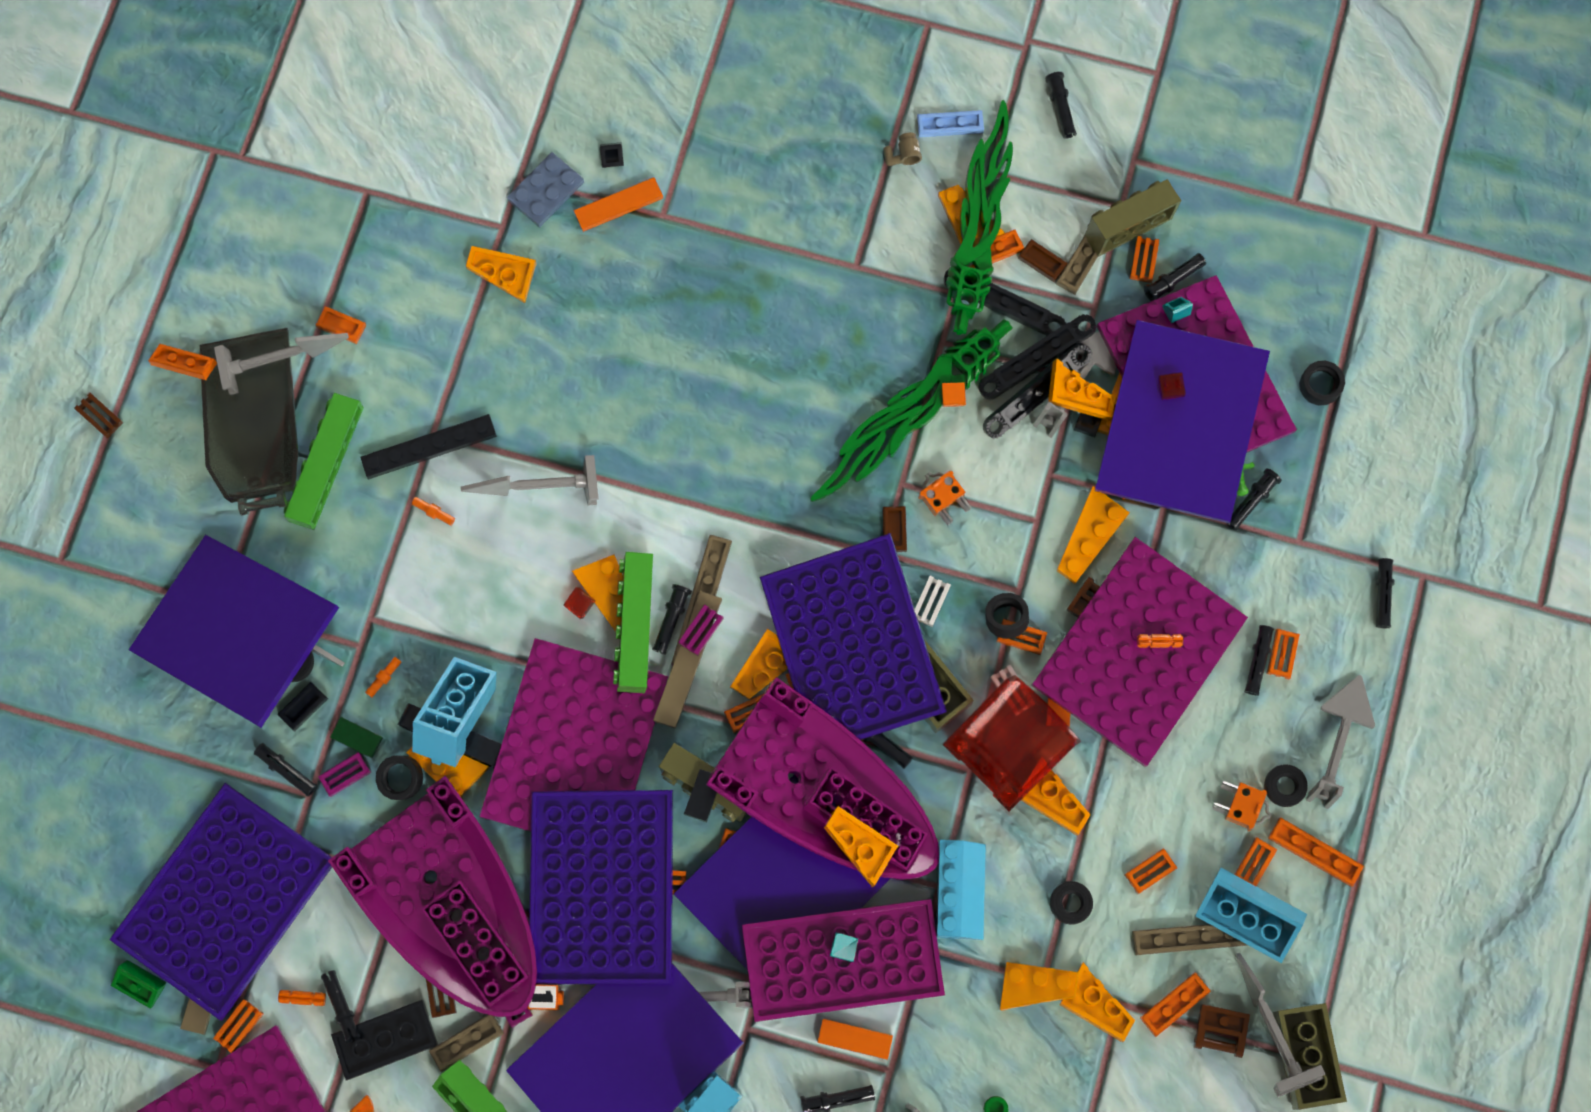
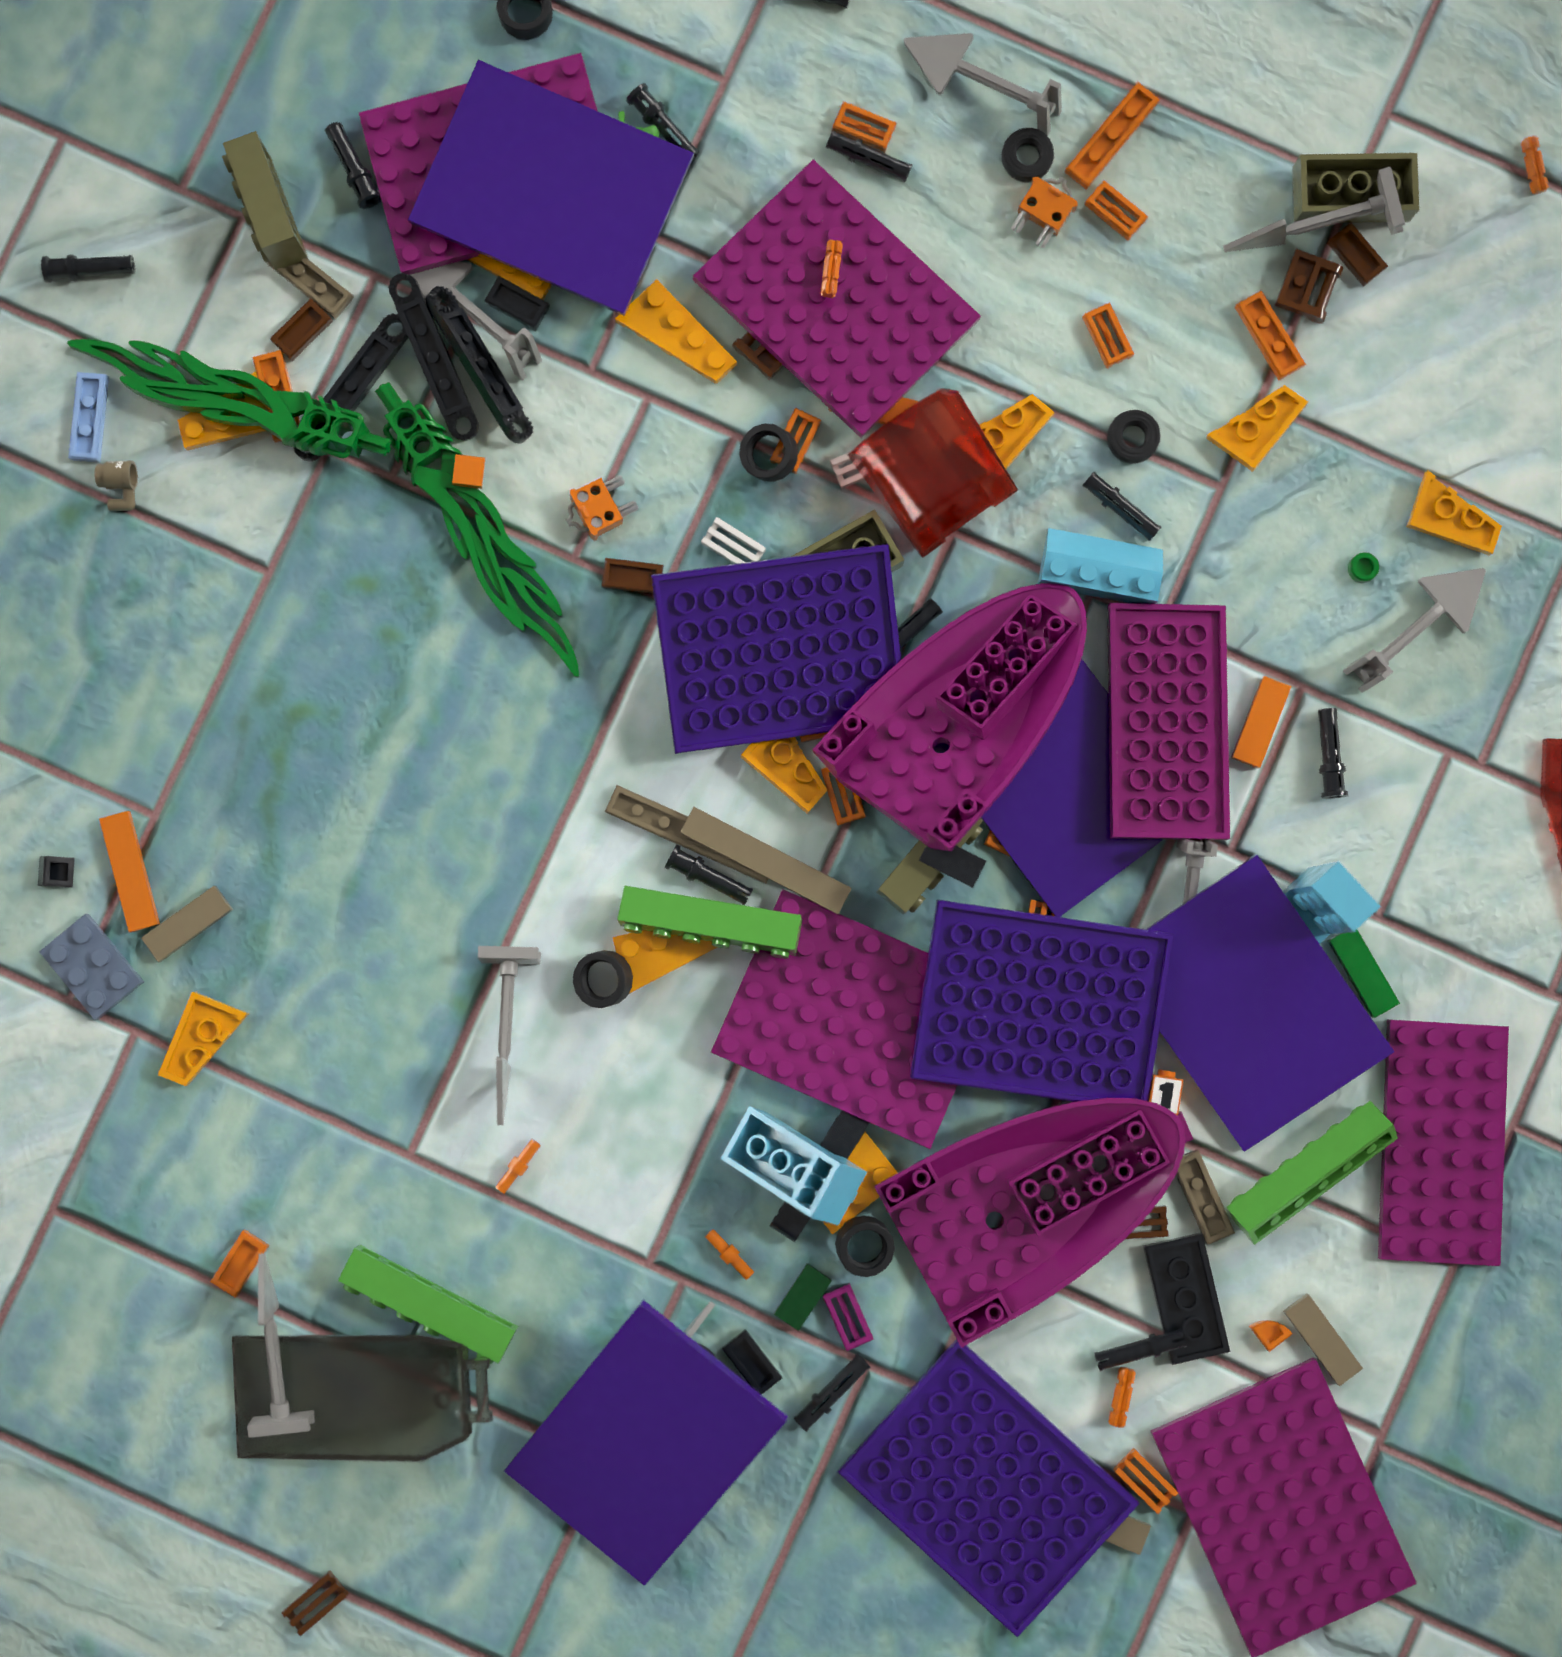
camera: 85 degrees left, 10 degrees up
green slope [110,960,166,1009] -> none
orange tile [148,344,217,380] -> none
black plate [360,414,497,480] -> none
clear red tile [563,587,596,619] -> none
magenta tile [678,605,724,656] -> none
light orange wing [824,806,898,887] -> none
teal slope [829,932,858,962] -> none
light orange wing [1000,962,1079,1011] -> none
light orange wing [1048,359,1115,420] -> none
orange tile [1130,236,1159,283] -> none
dark tan tile [1132,924,1249,955] -> none
clear red tile [1159,373,1186,400] -> none
teal slope [1162,297,1193,323] -> none
medium azure slope [1195,868,1307,963] -> none
none -> dark tan tile [141,886,233,962]
none -> black tyre [573,950,633,1008]
none -> black pin [1082,471,1161,542]
none -> reddish brown tile [1327,222,1388,287]

